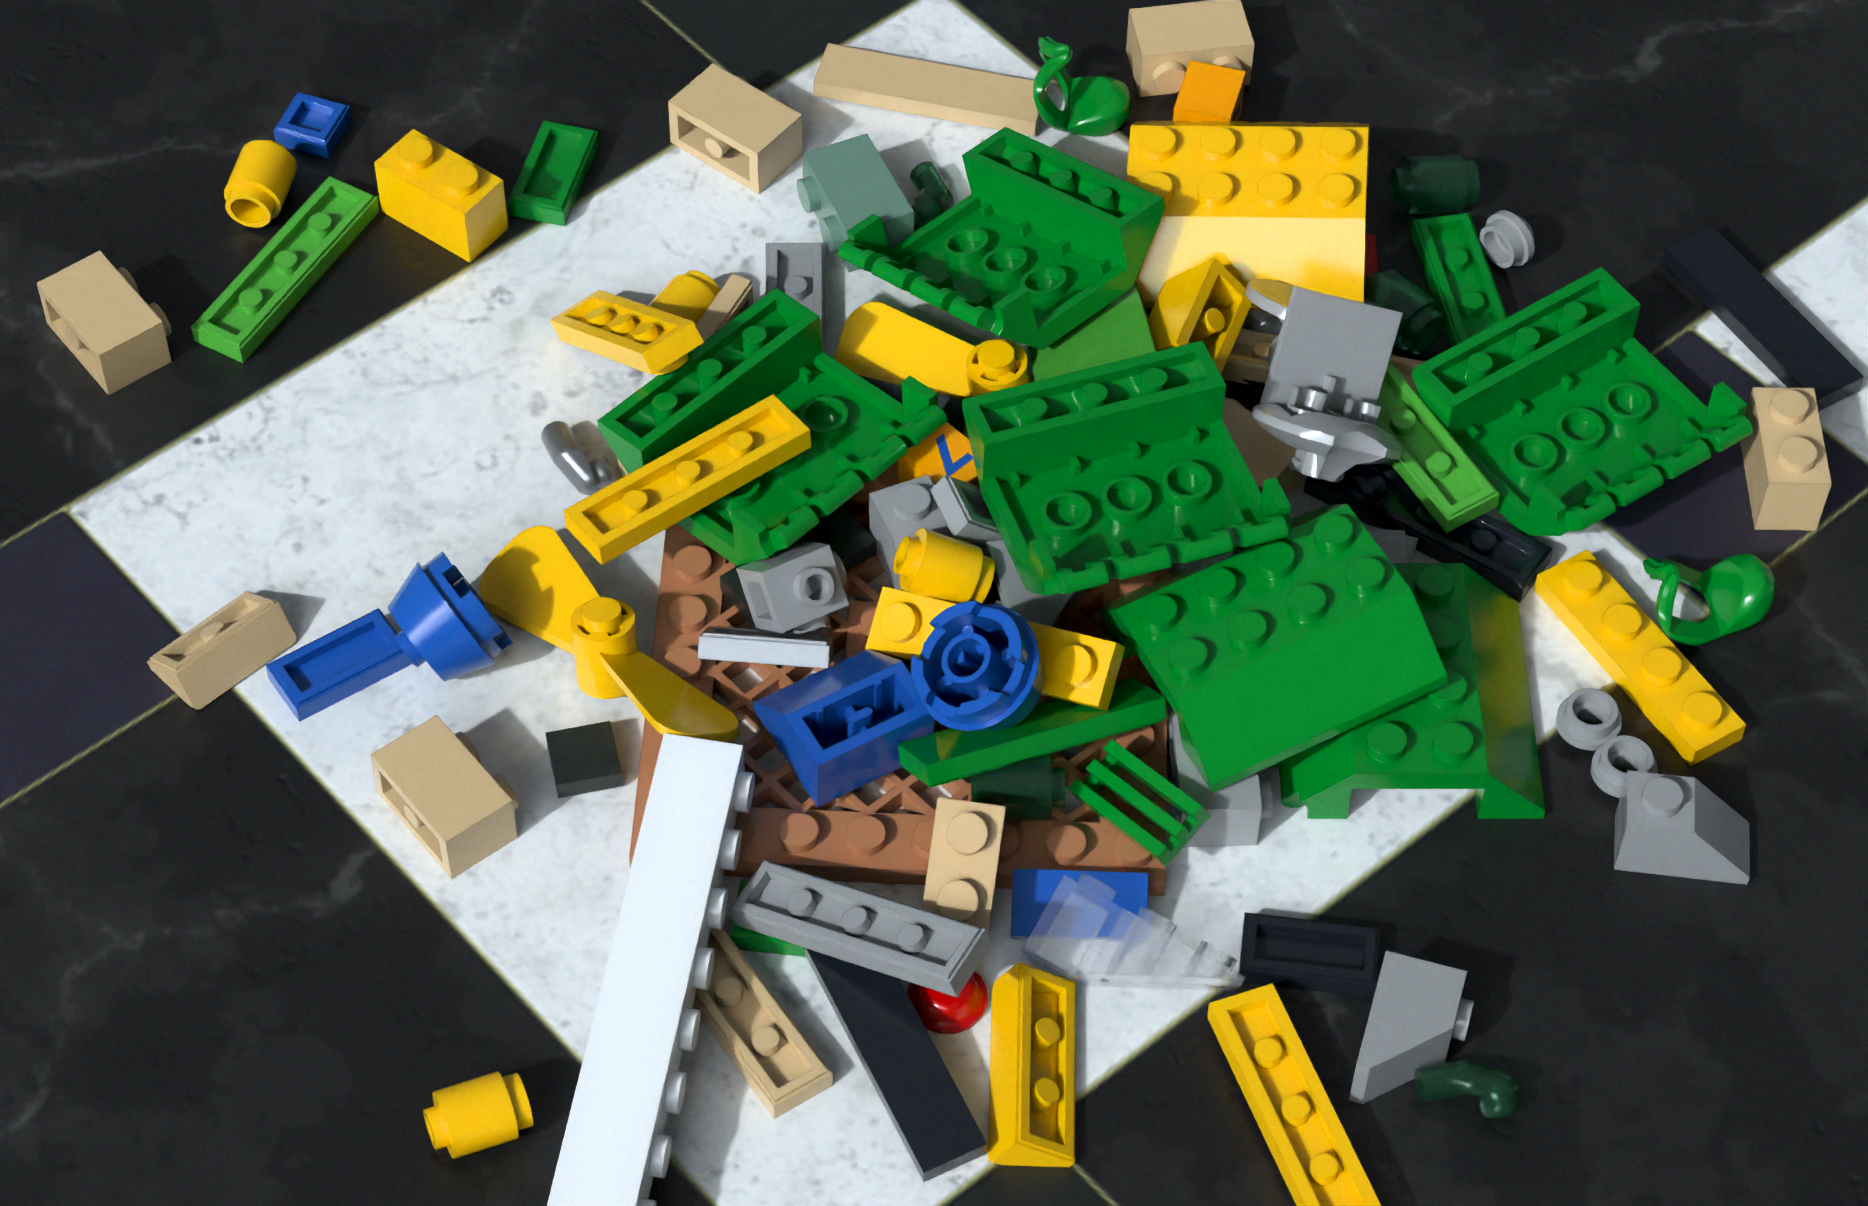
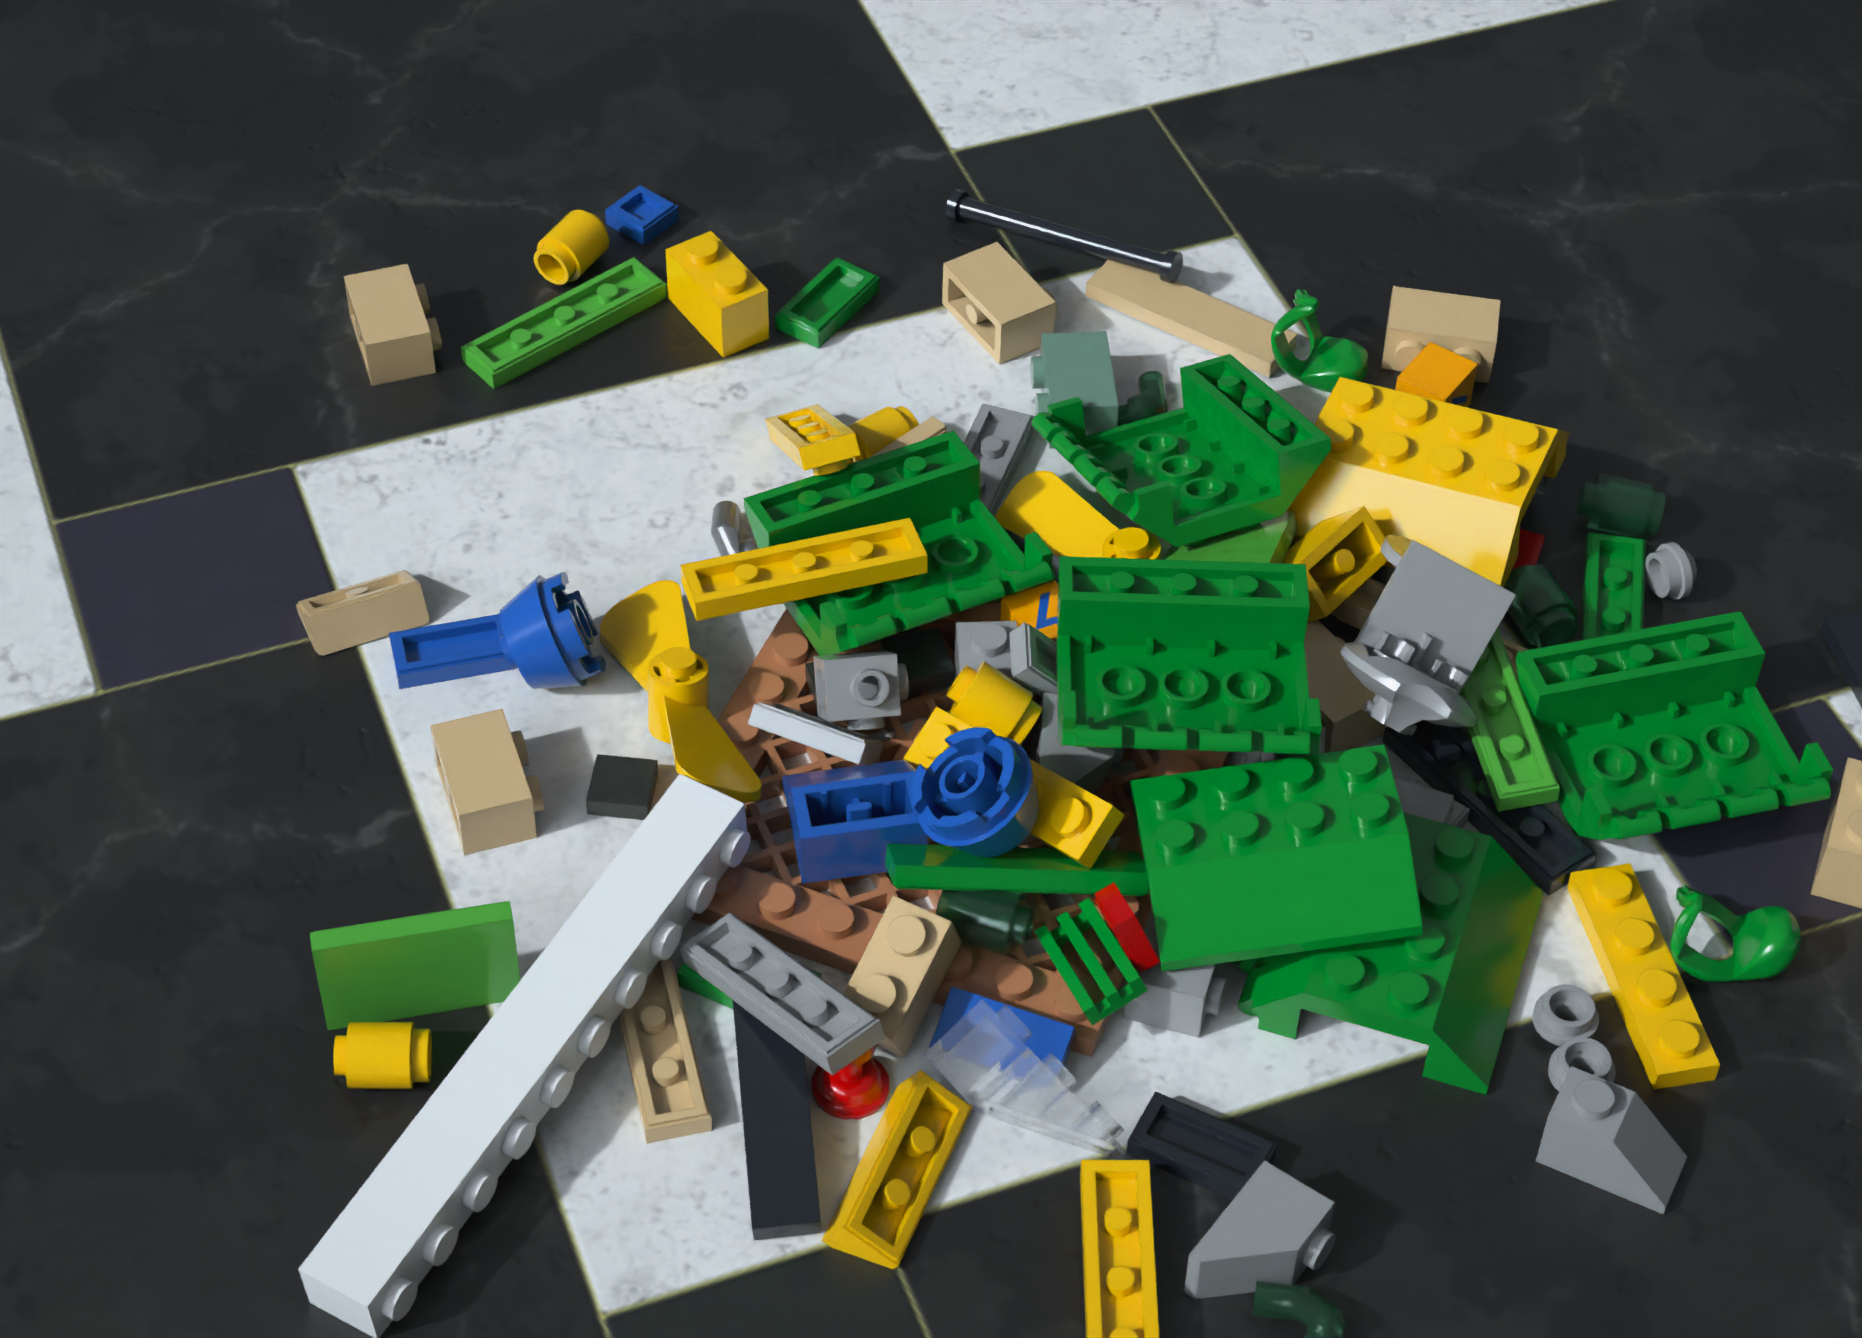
camera: 20 degrees right, 5 degrees down
none -> bright green tile [310,901,521,1030]
none -> black bar [946,189,1183,284]
none -> red tile [1094,883,1160,973]

